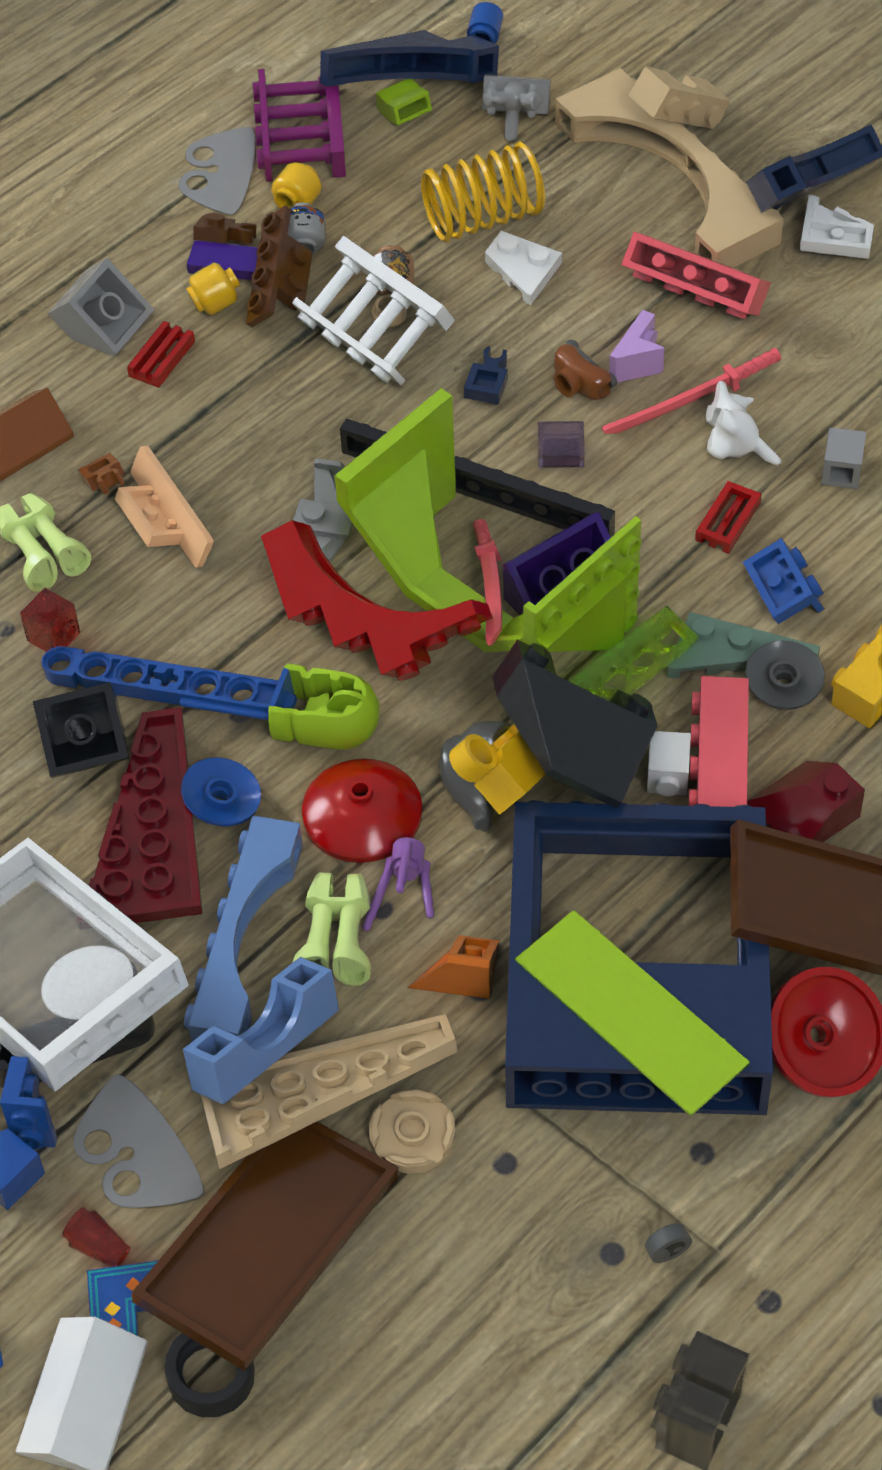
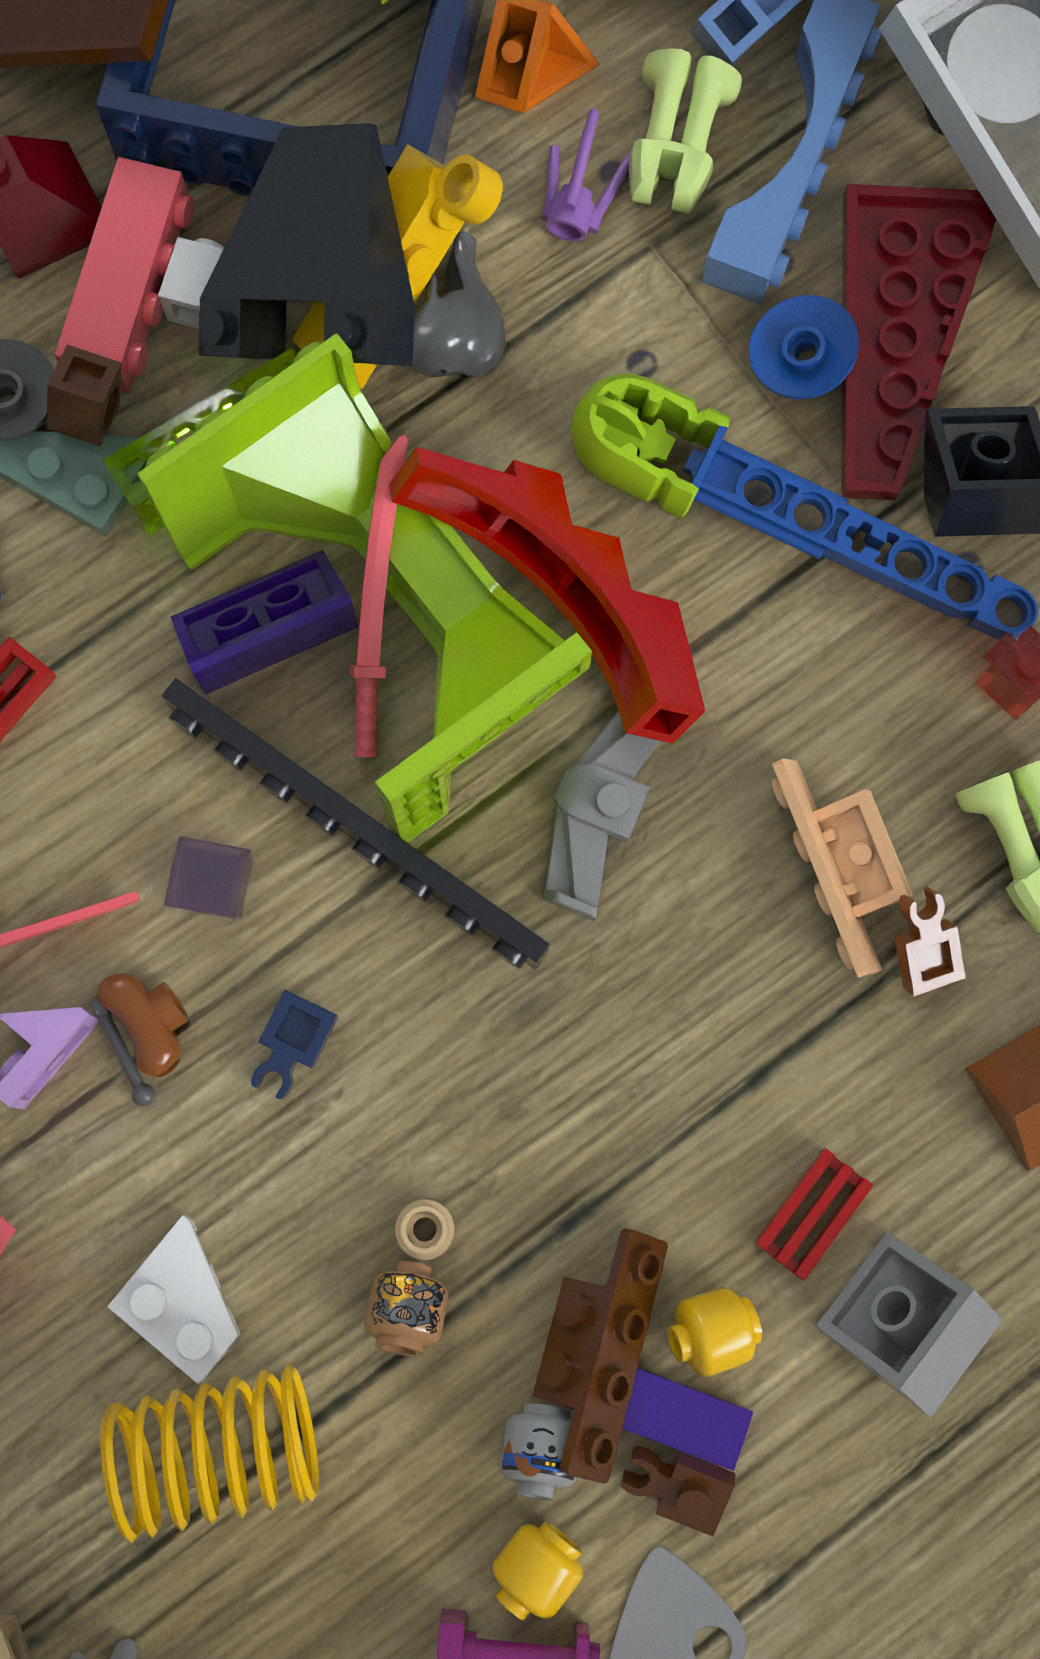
camera: 175 degrees left, 25 degrees up
white fence [292,236,455,386] -> none
red dish [302,759,422,863] -> none
none -> reddish brown brick [47,344,122,447]

